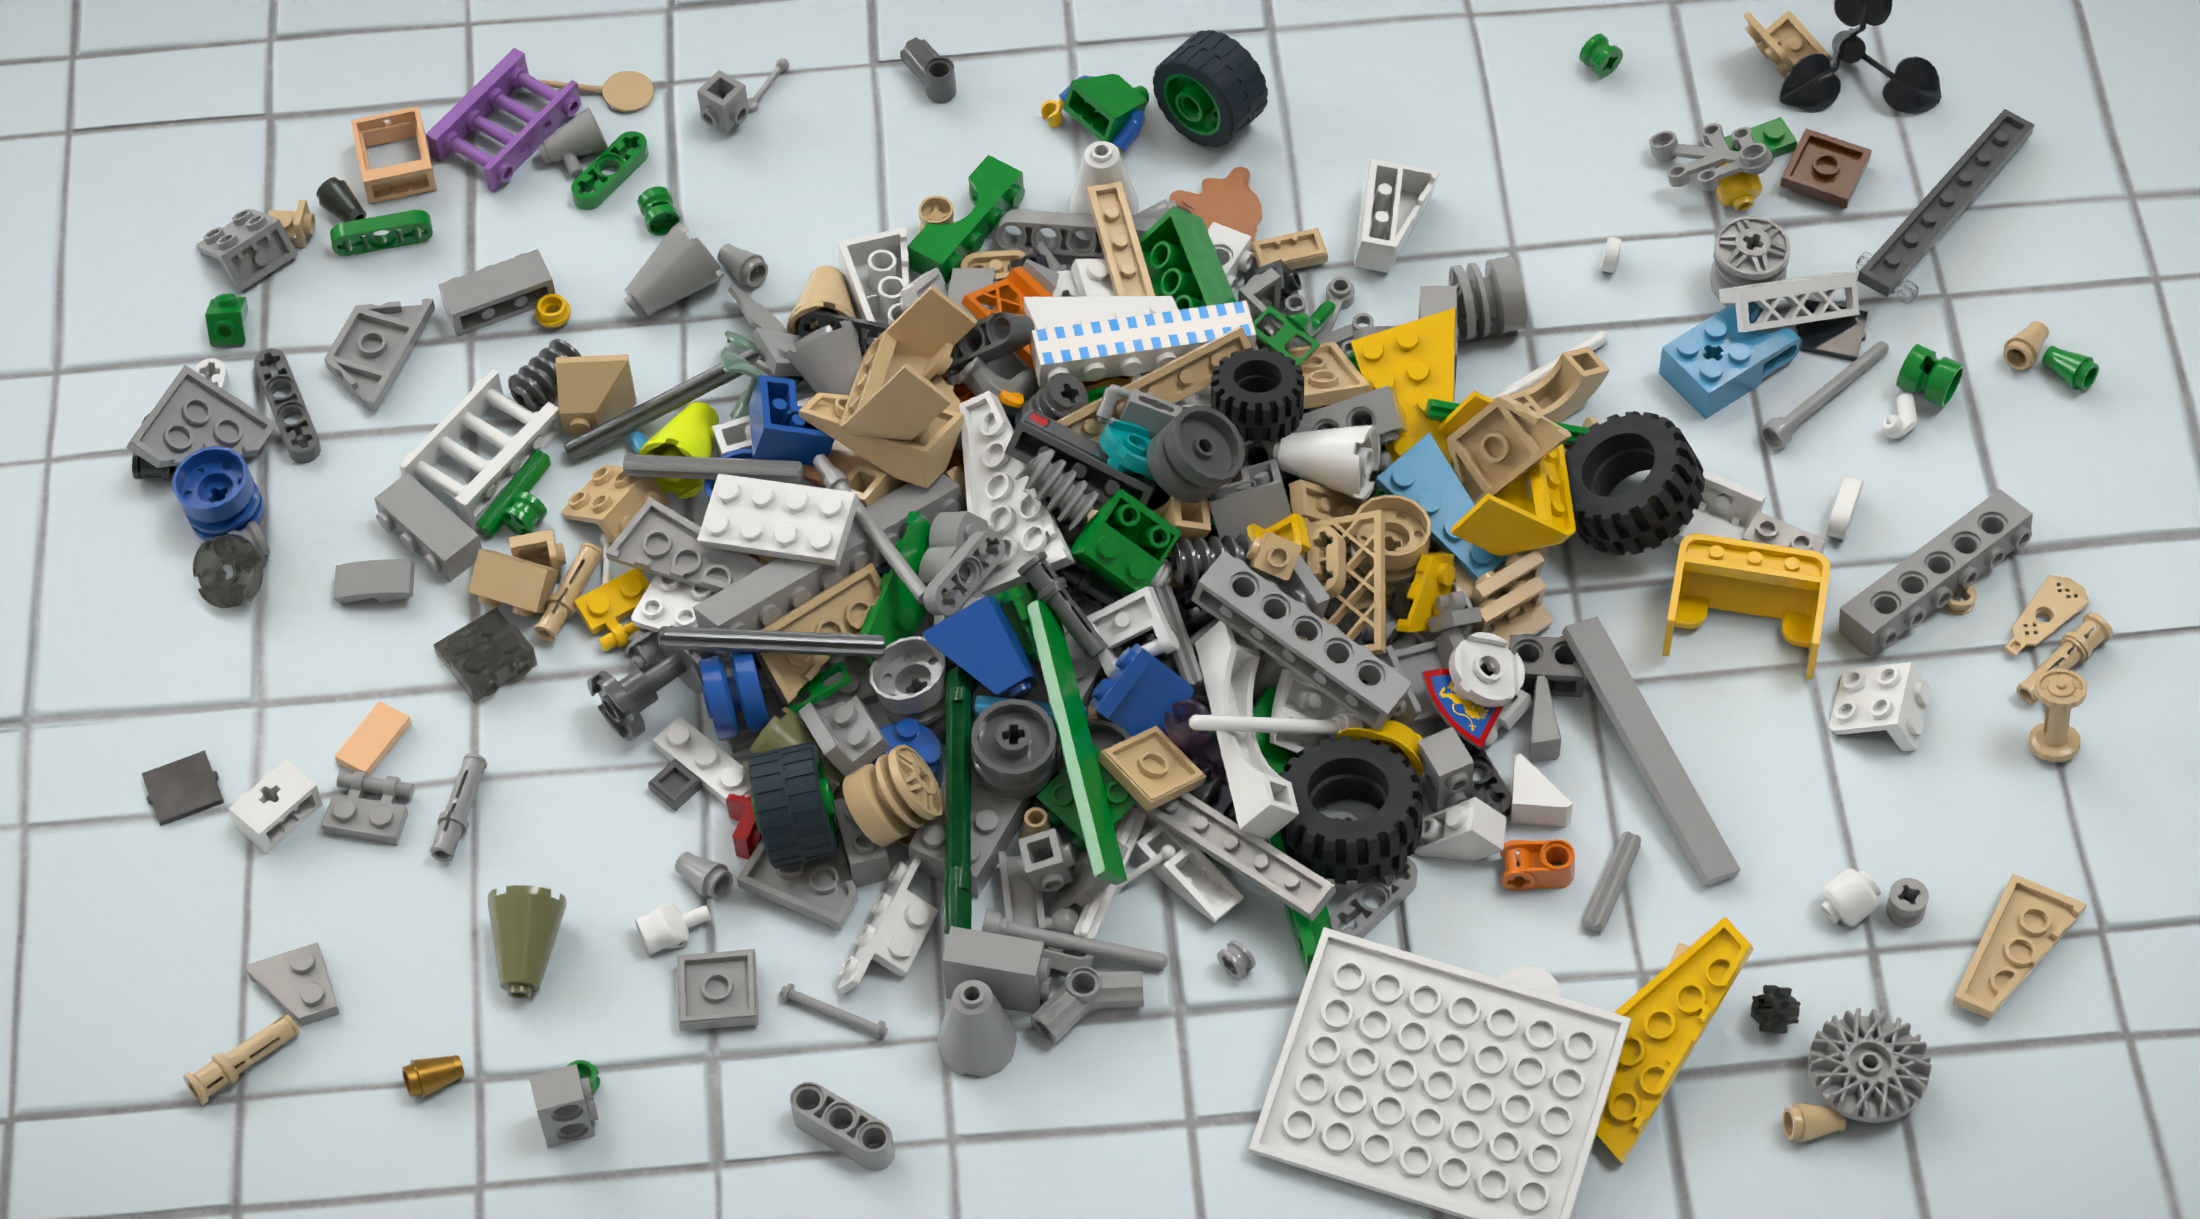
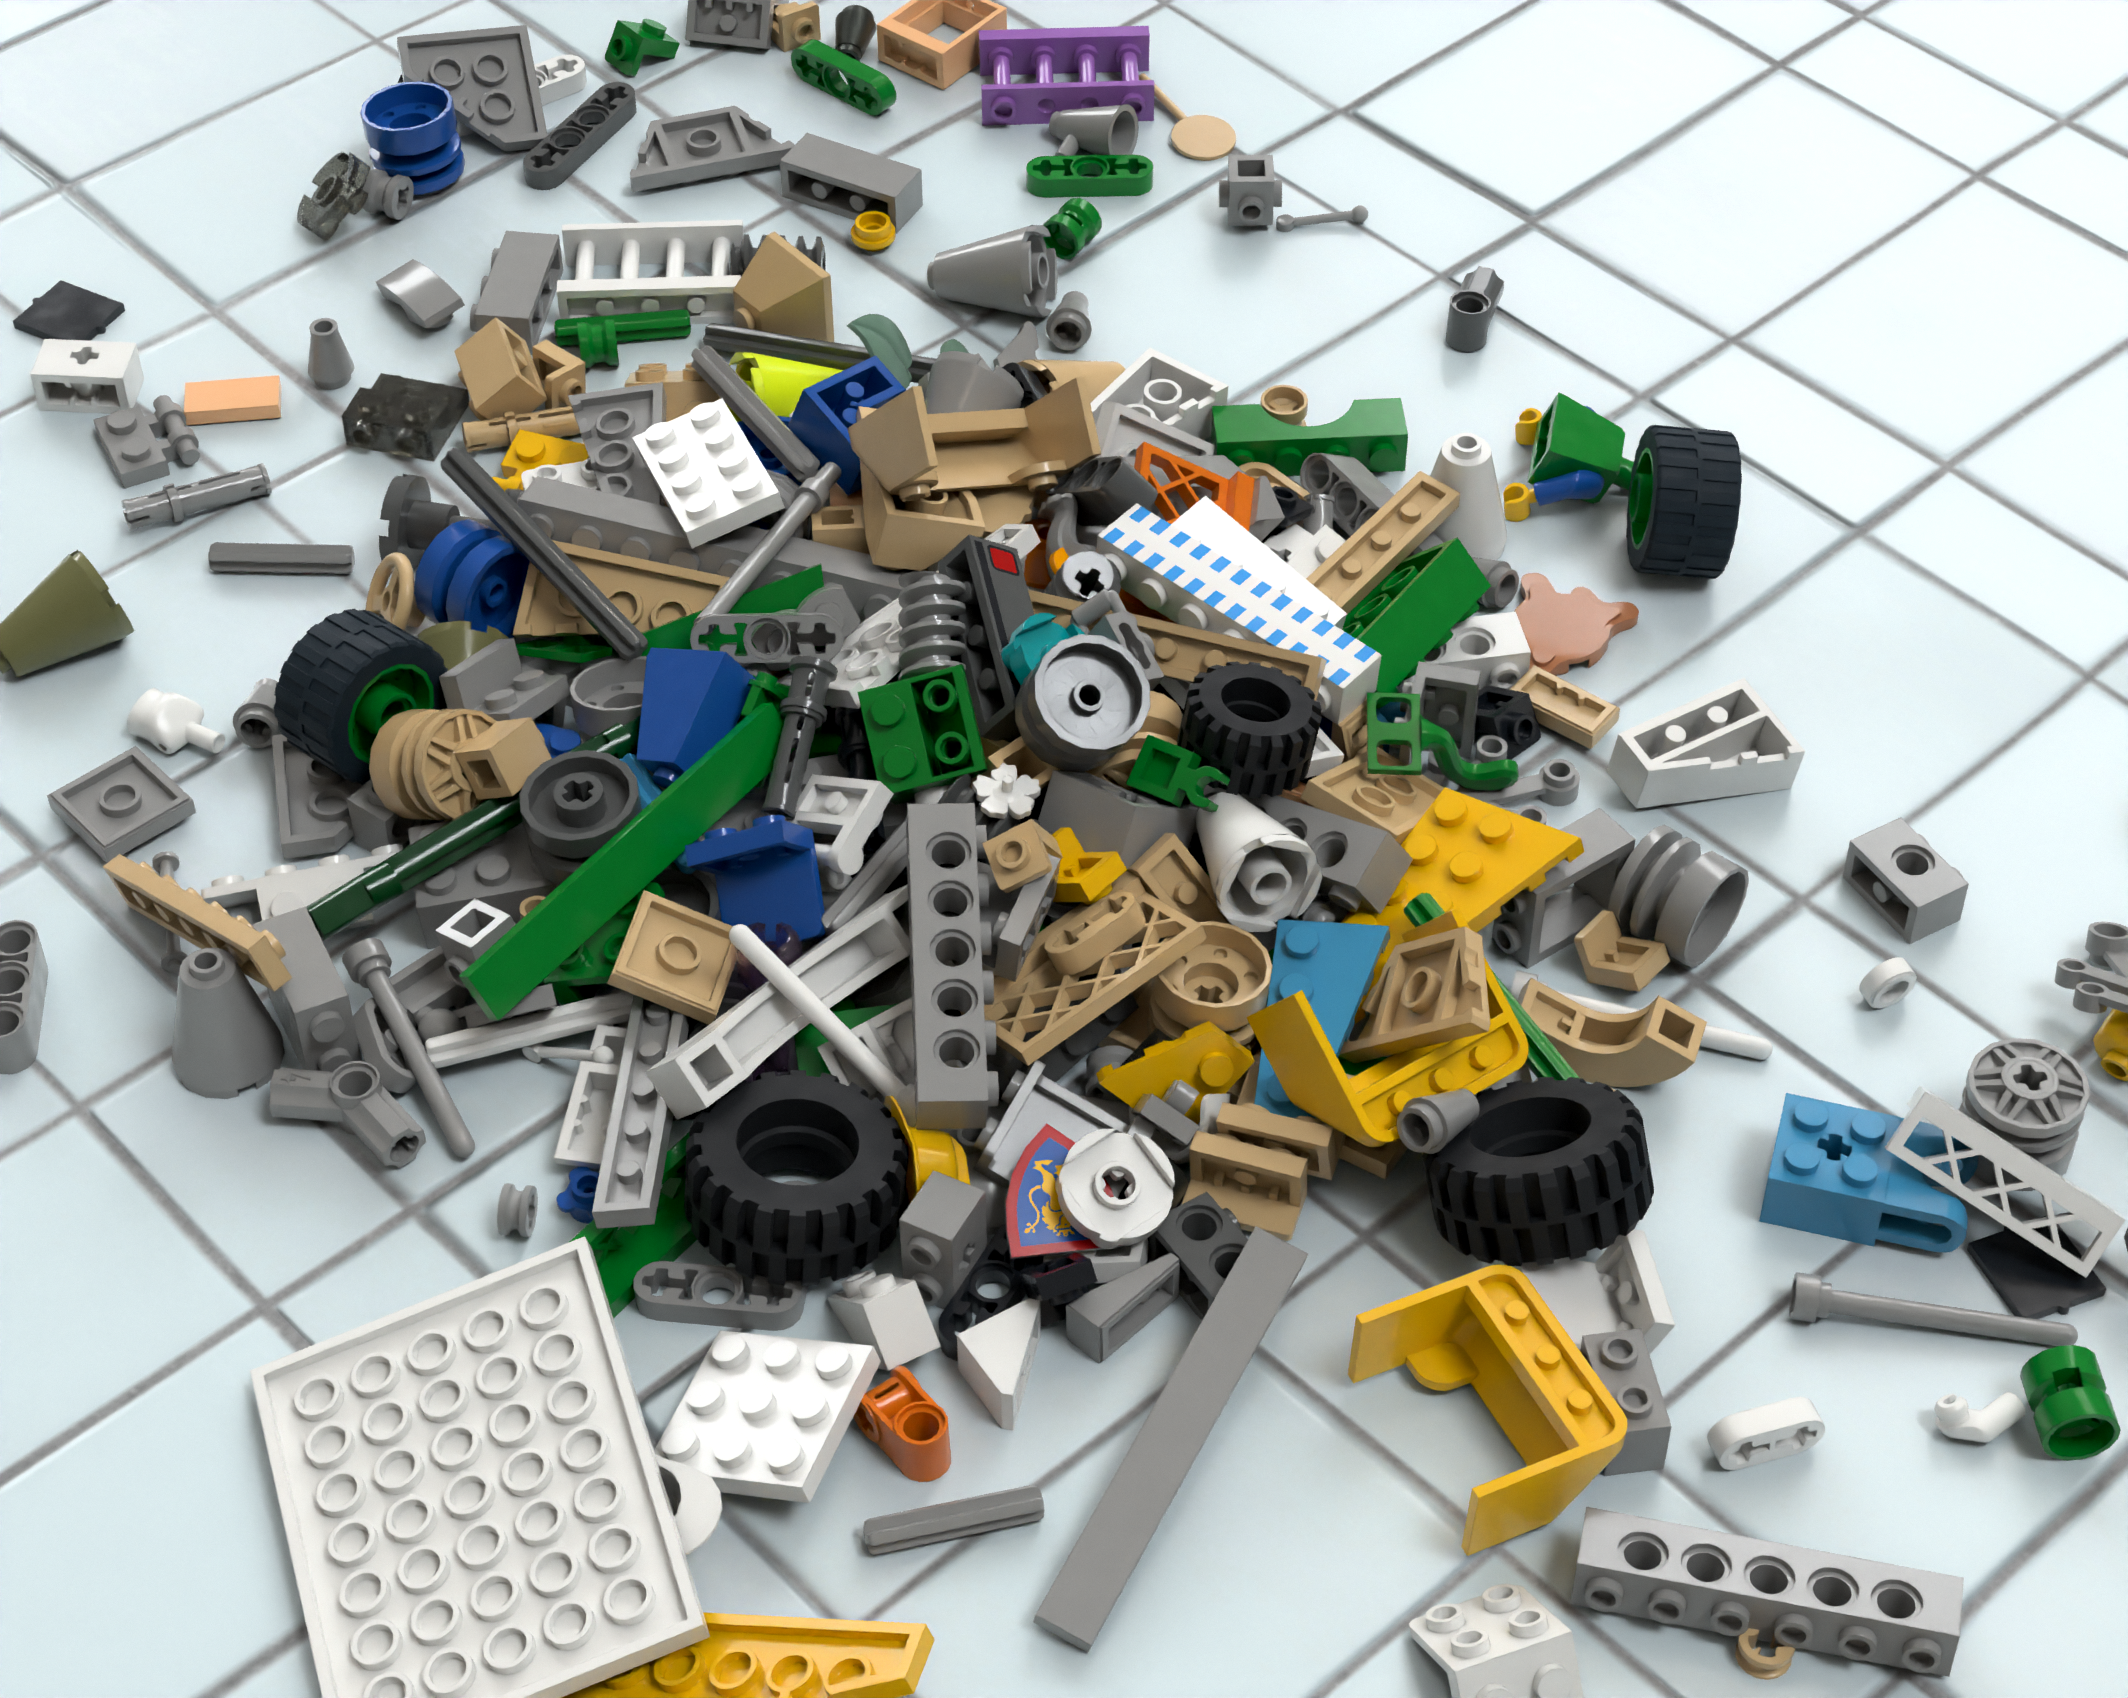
camera: 50 degrees right, 10 degrees down
none -> tan plate [103,854,292,992]
none -> light grey axle [208,542,355,574]
none -> light grey cone [308,318,354,390]
none -> tan piece [365,552,425,631]
none -> tan brick [455,717,552,800]
none -> blue plate [556,1167,599,1224]
none -> white plate [654,1330,881,1503]
none -> white plant [972,763,1041,819]
none -> black bracket [1020,1252,1098,1326]
none -> green plate [1126,734,1230,812]
none -> light grey cone [1397,1089,1480,1154]
none -> tan bracket [1574,910,1670,992]
none -> light grey brick [1843,817,1969,944]

